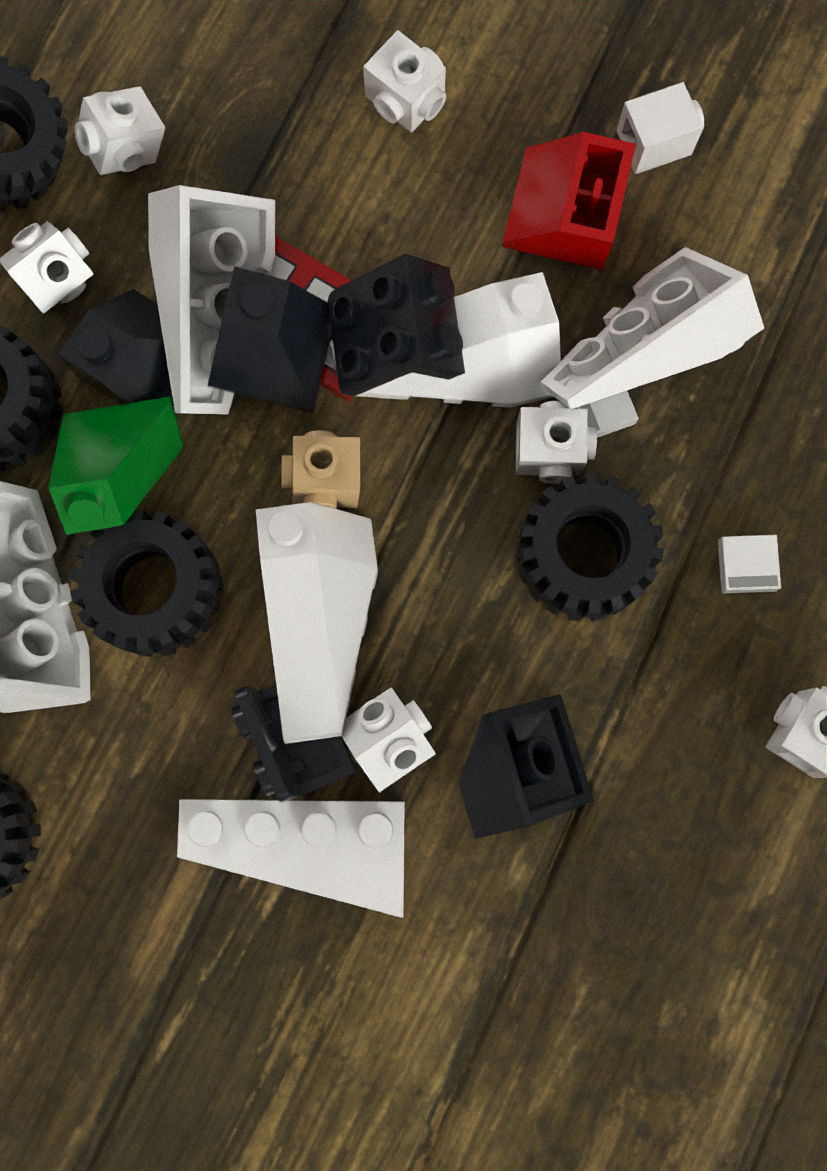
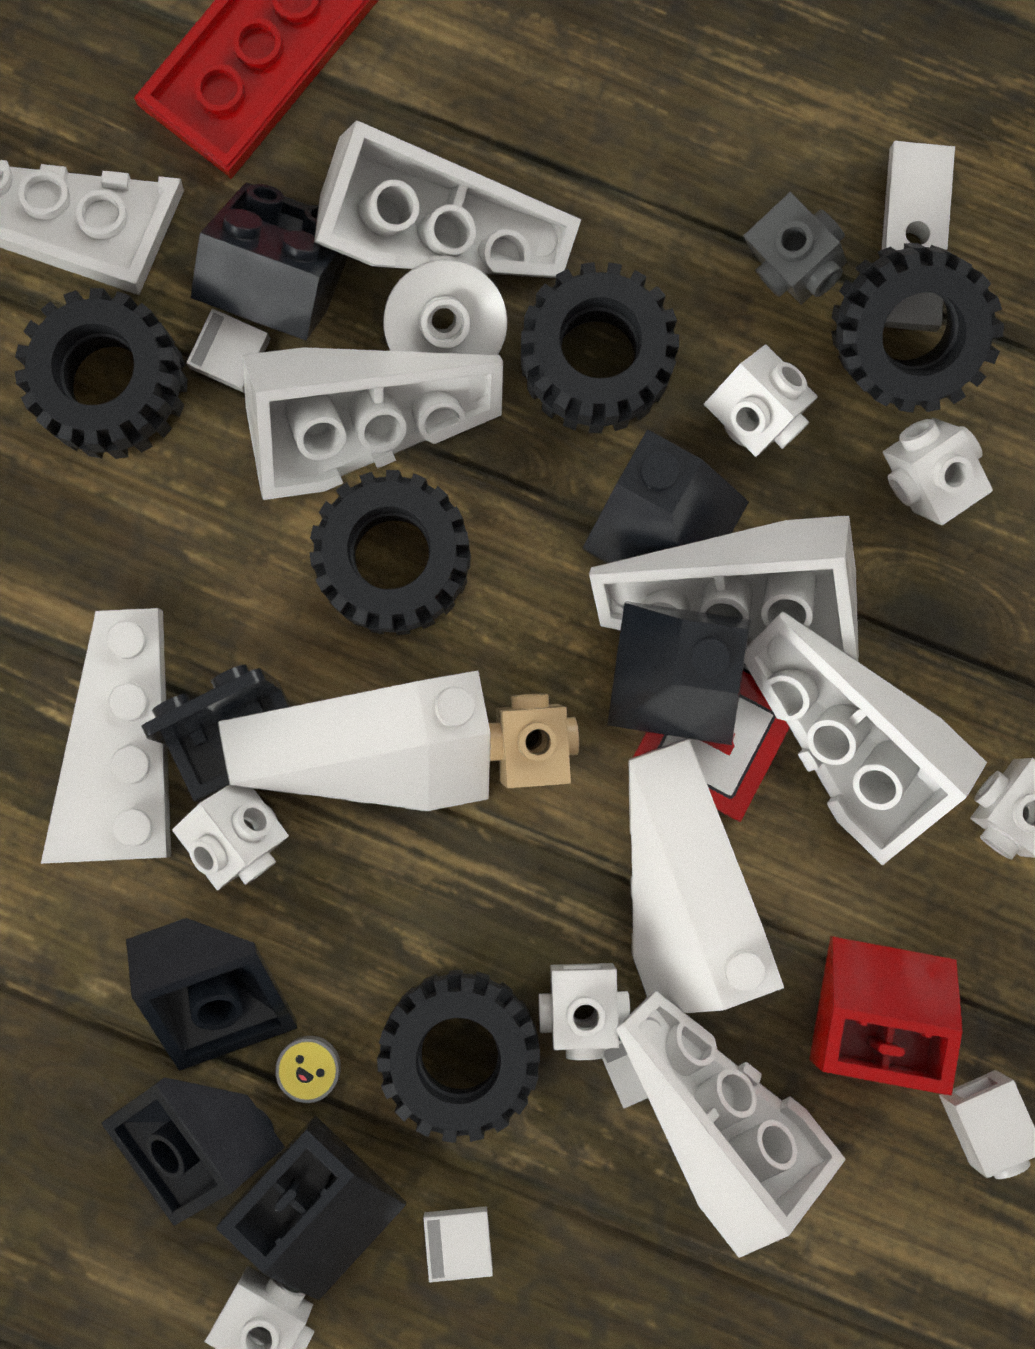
camera: 80 degrees right, 5 degrees up
green slope [49,397,184,535] -> none
black bracket [328,254,465,396] -> none
none -> black slope [101,1077,285,1226]
none -> black slope [216,1115,407,1301]
none -> light yellow tile [276,1036,341,1103]
none -> white wedge [745,611,987,865]

